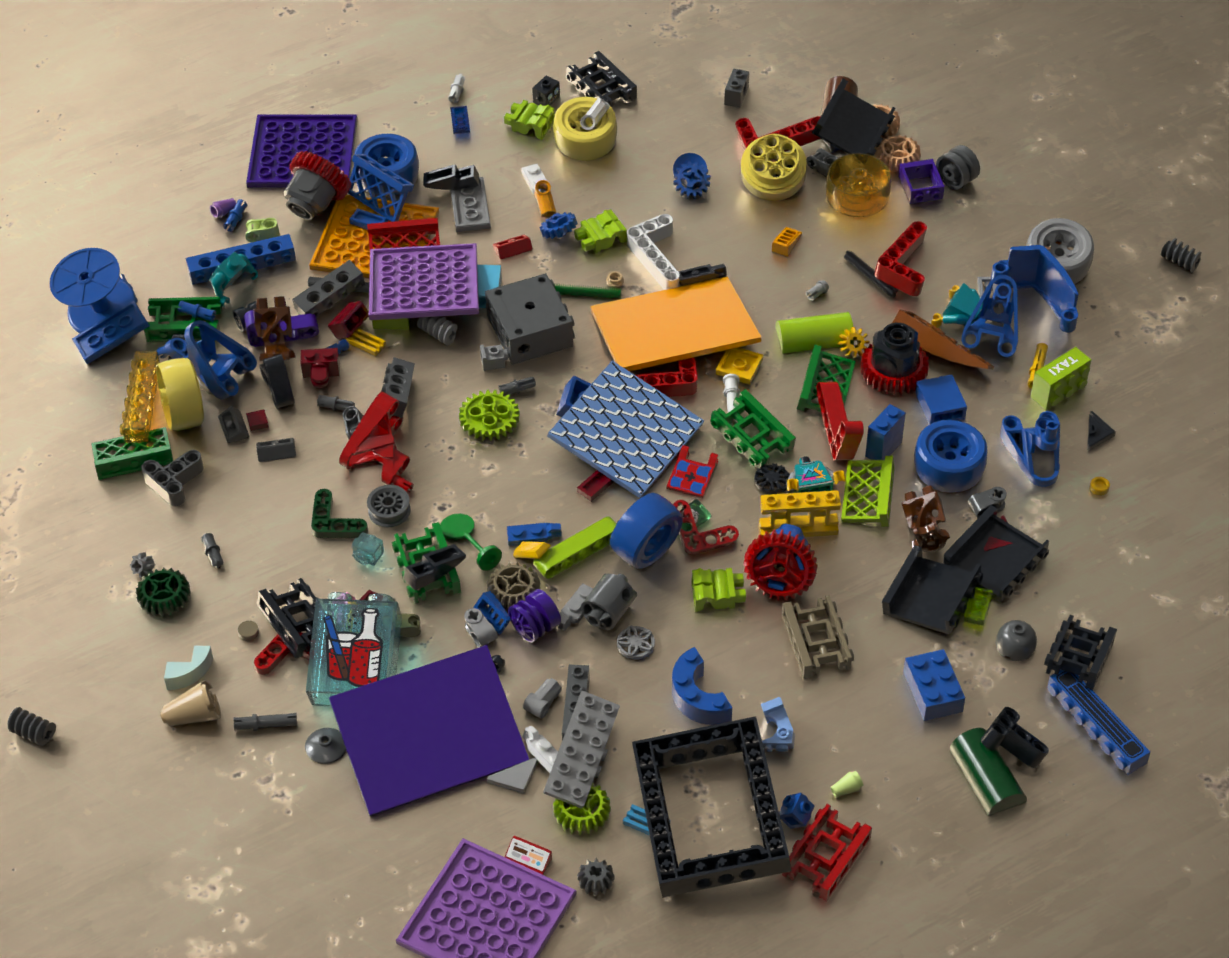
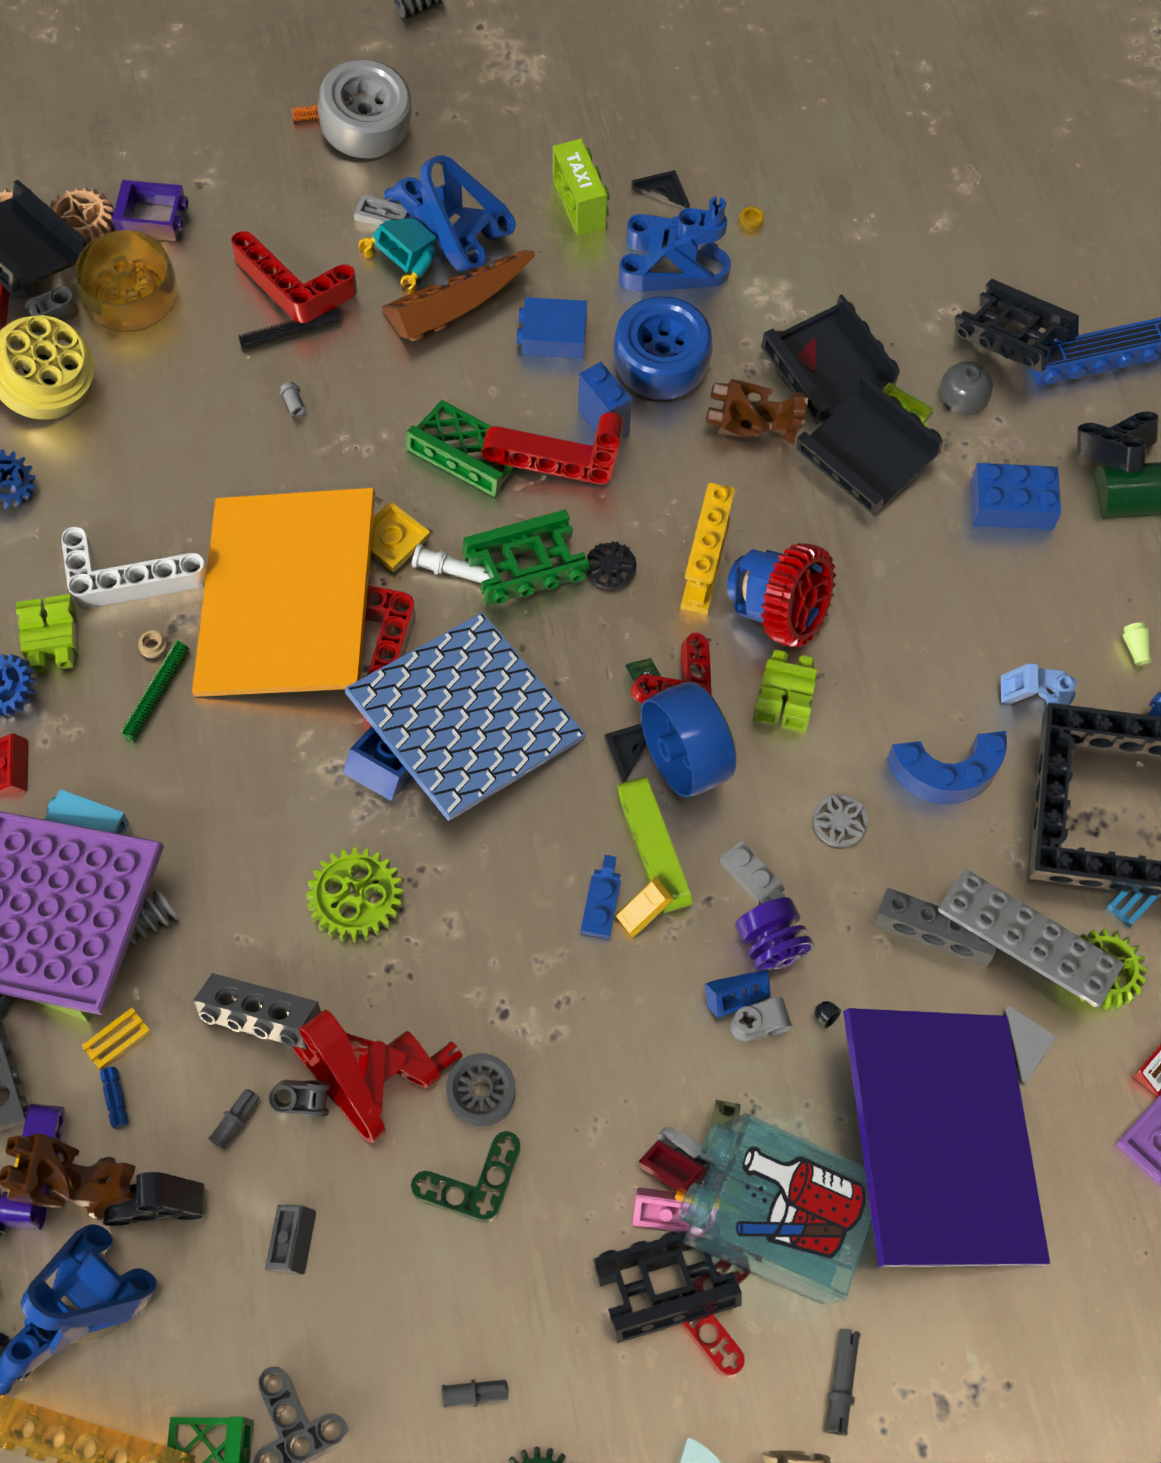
camera: 75 degrees left, 15 degrees up
light yellow wheel [156,358,204,431] -> none
dark grey slope [218,406,250,443] -> none
dark tan tile [238,621,259,641] -> none
dark red tile [246,409,269,432] -> none
dark red brick [300,348,340,388] -> none
dark grey dish [305,728,346,764] -> none
dark red brick [328,301,369,339] -> none
clear light blue brick [352,532,384,566] -> none
green fence [392,522,461,604] -> none
black slope [403,544,466,590] -> none
green piece [440,513,502,571] -> none
light grey brick [480,344,508,371] -> none
dark grey gear [485,273,575,365] -> none
dark tan gear [487,562,541,609] -> none
dark grey axle [498,377,536,396] -> none
white hinge [522,726,558,773] -> none
light grey piece [523,678,562,719] -> none
dark red tile [577,470,614,502] -> none
dark grey cylinder [581,573,637,630] -> none
red flag [666,445,718,498] -> none
black hinge [678,264,727,286] -> none
light orange slope [772,227,802,257] -> none
lime brick [775,312,854,354] -> none
dark tan fence [782,595,854,679] -> none
torso [786,456,846,493] -> none
yellow gear [838,327,870,358] -> none
lime fence [841,456,895,527] -> none
black piece [860,322,929,395] -> none
dark grey wheel [936,145,980,190] -> none
dark grey piece [968,487,1007,518] -> none
blue panel [991,245,1078,333] -> none
yellow pin [1028,343,1048,389] -> none

